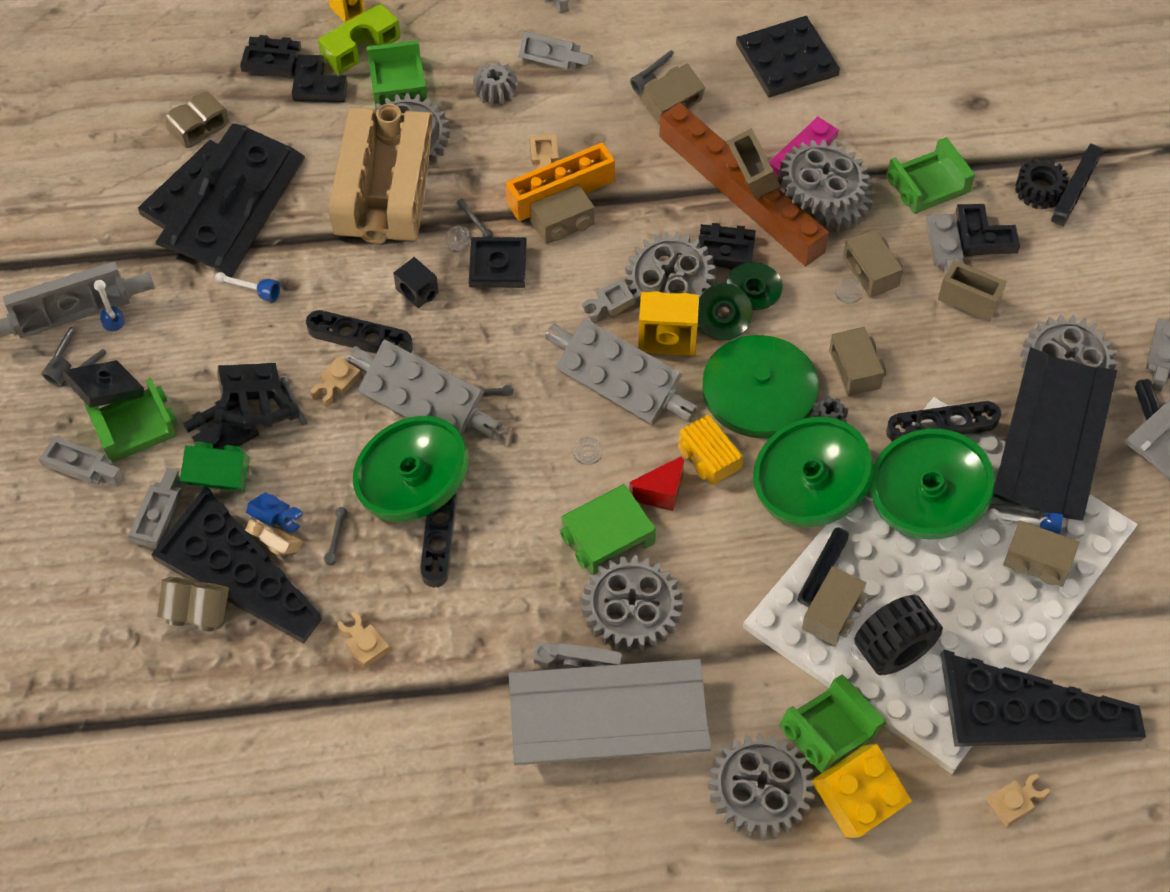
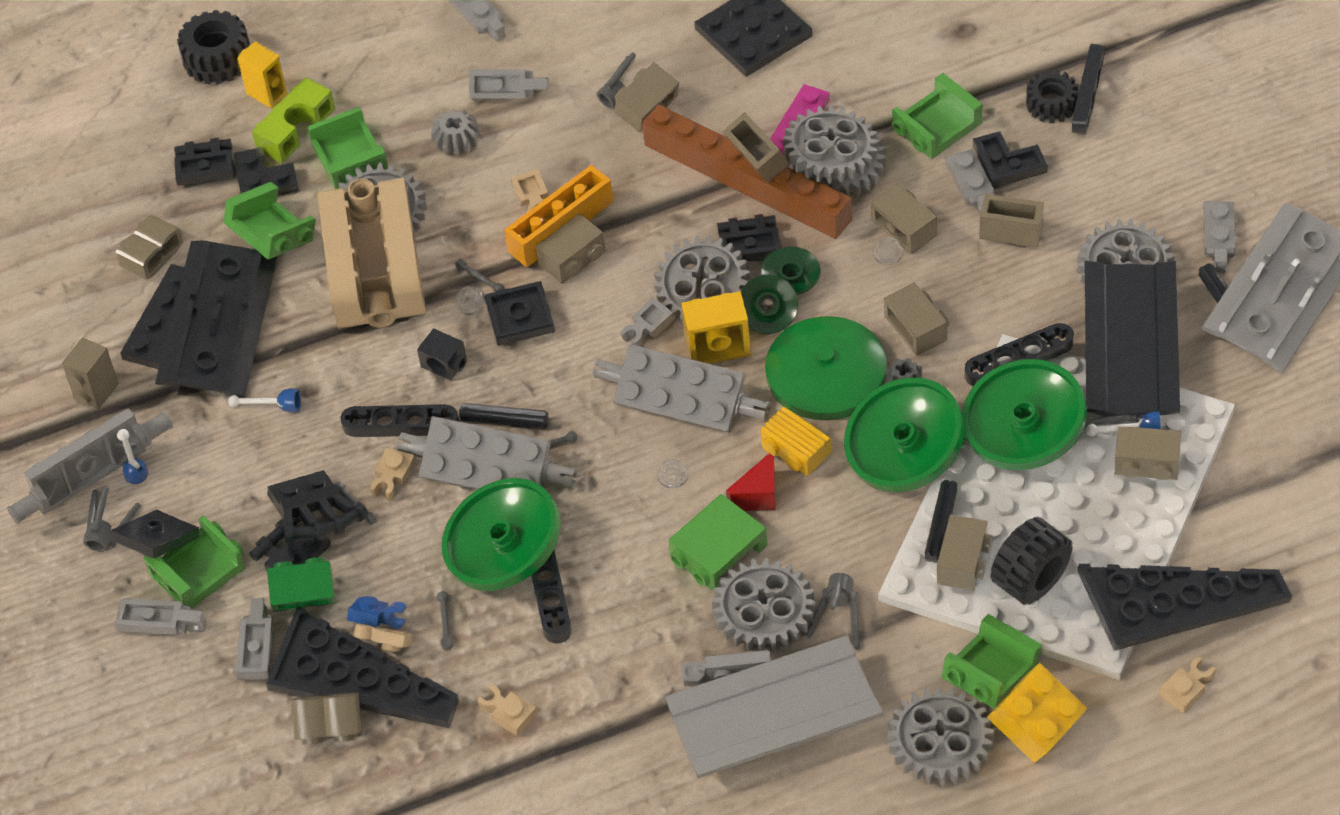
camera: 10 degrees left, 5 degrees down
none -> dark tan brick [62,337,119,410]
none -> bright green panel [223,182,316,260]
none -> black axle [459,403,549,428]
none -> dark grey plant [806,573,860,650]

